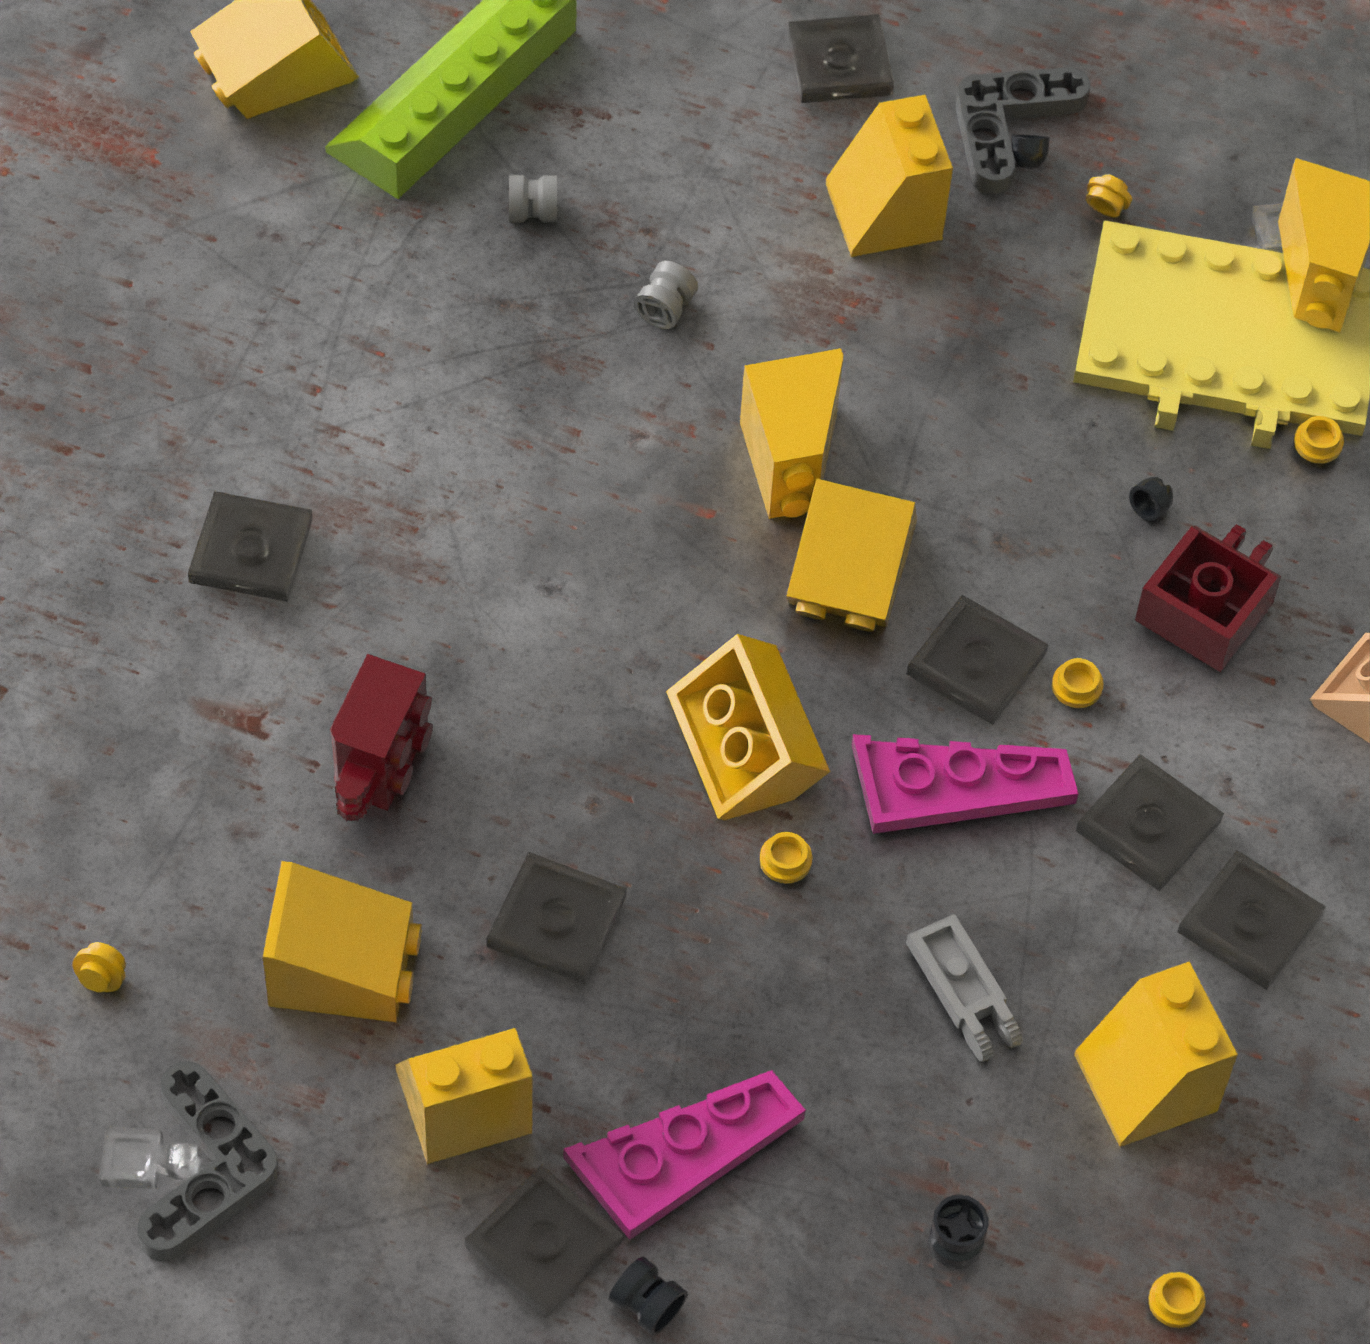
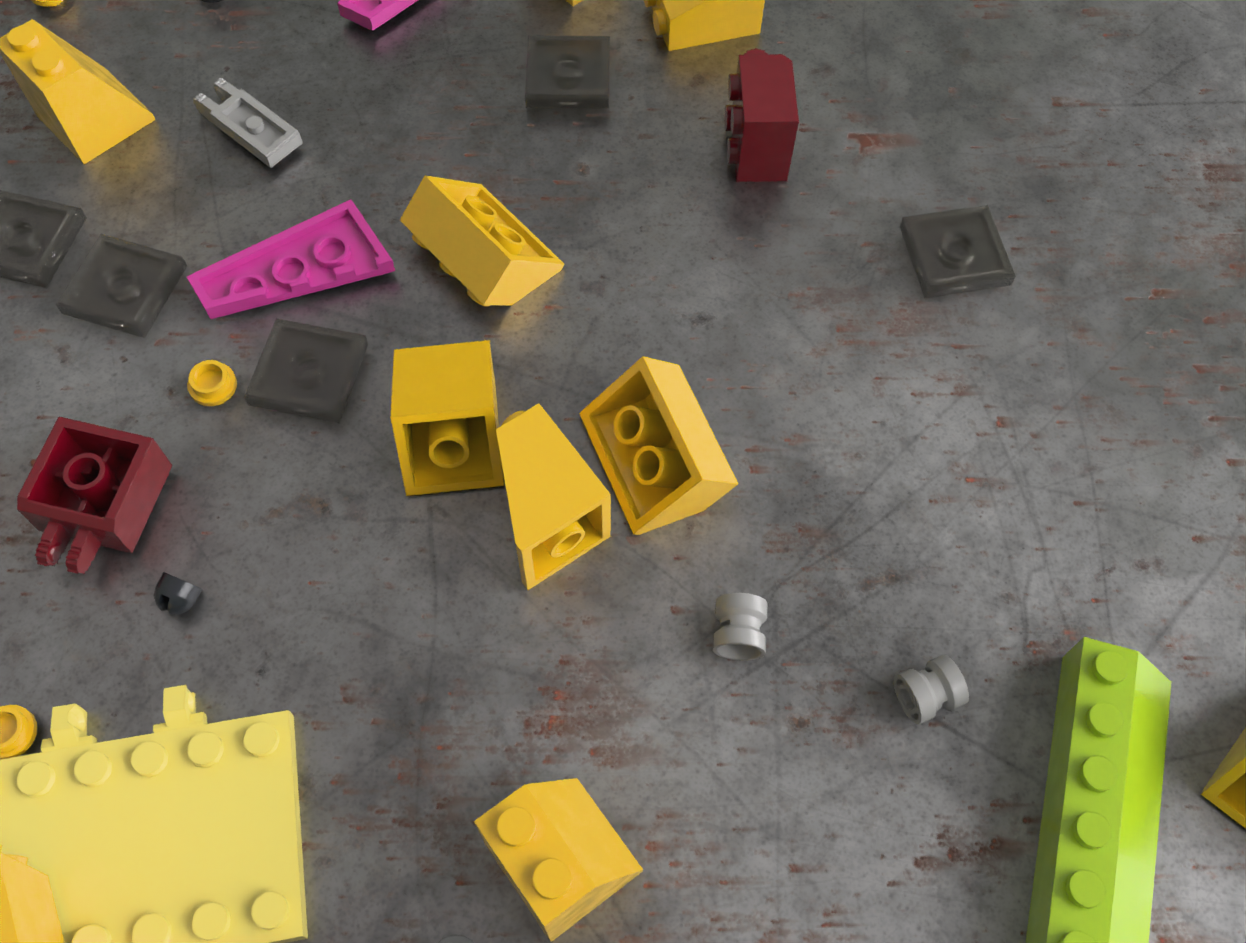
camera: 160 degrees right, 5 degrees up
yellow plate [760,832,813,884] -> none
none -> yellow slope [579,356,738,535]

